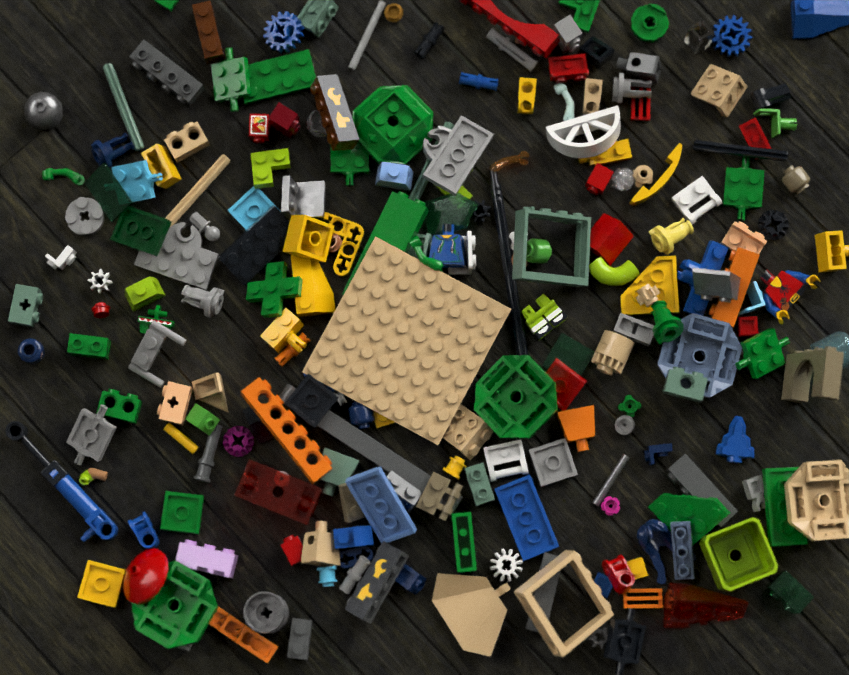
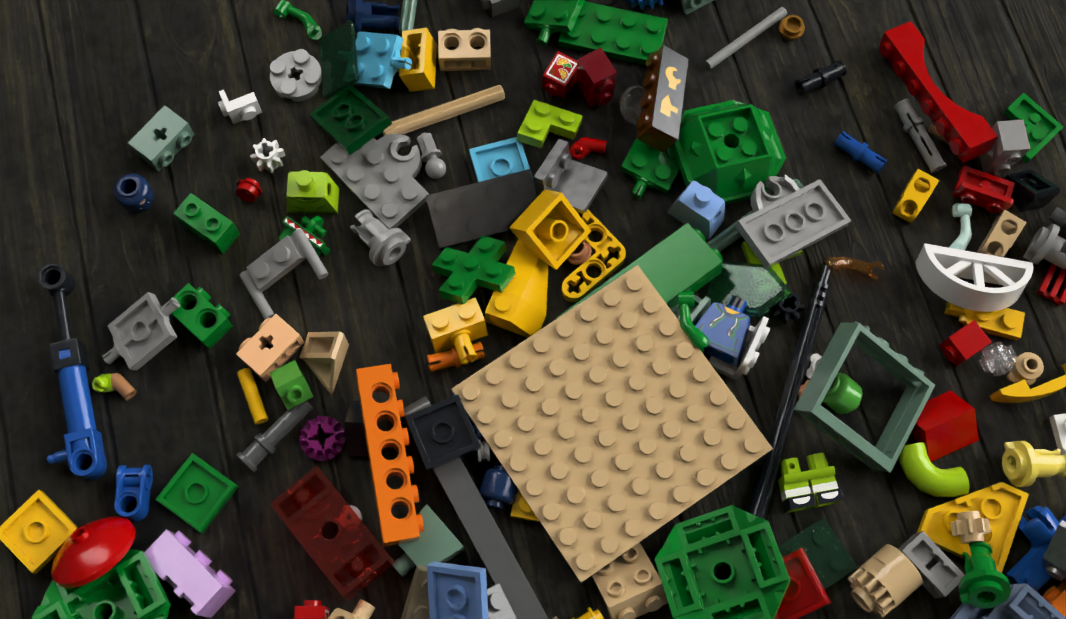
camera: 25 degrees right, 10 degrees down
none -> red arm [569,137,607,160]

